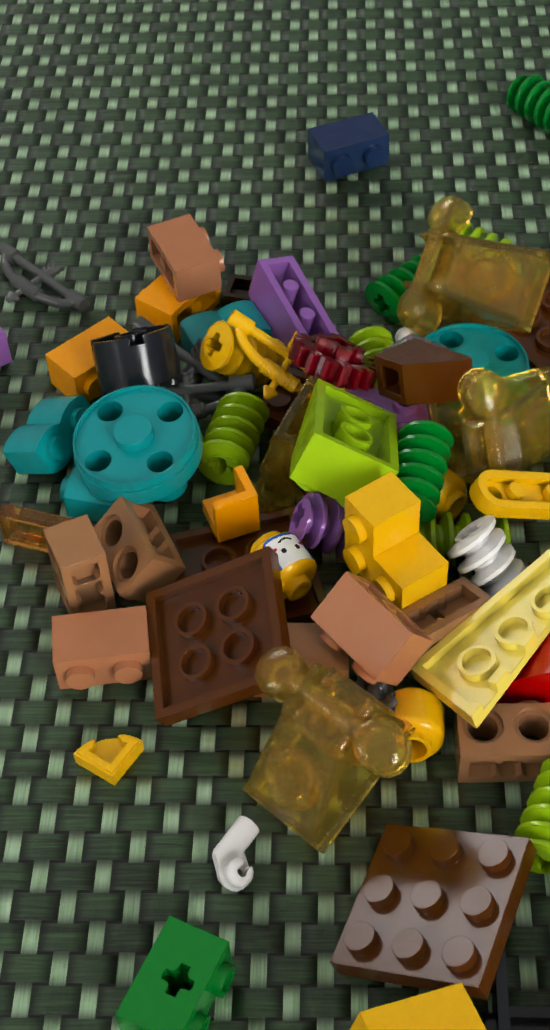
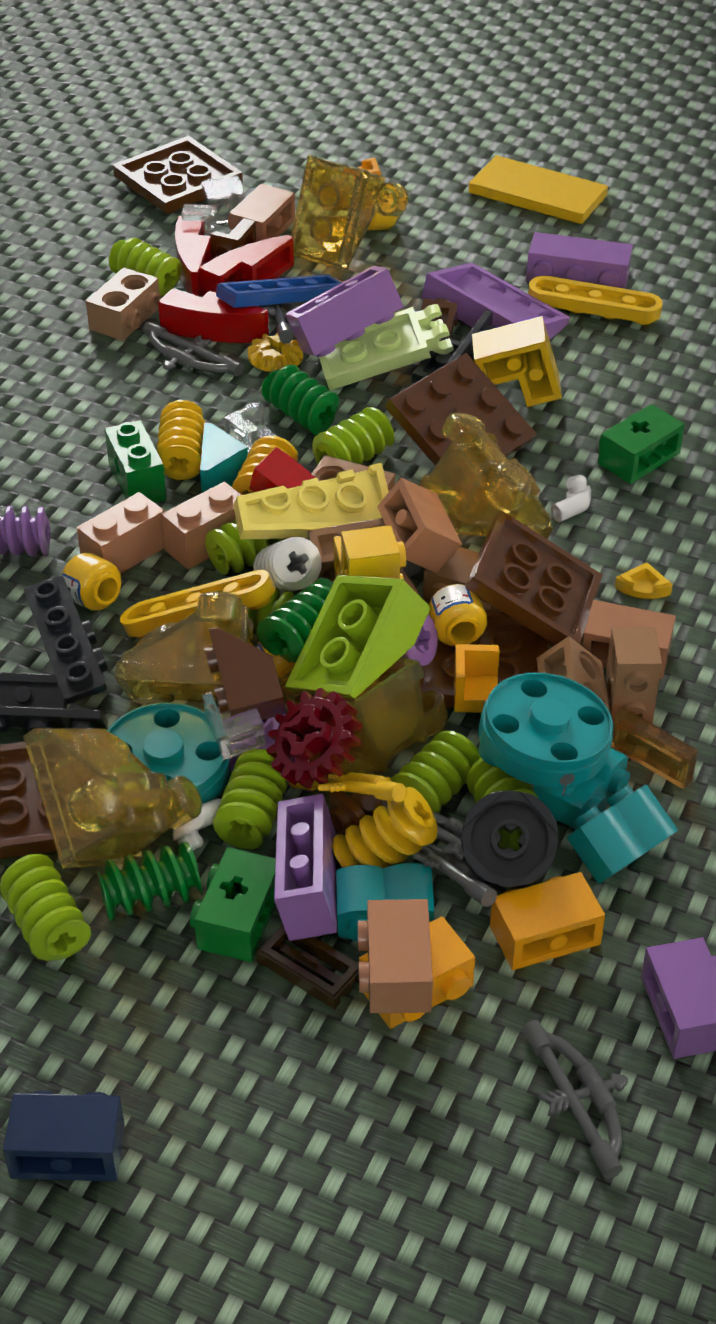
camera: 160 degrees left, 5 degrees down
none -> green brick [190,847,276,963]

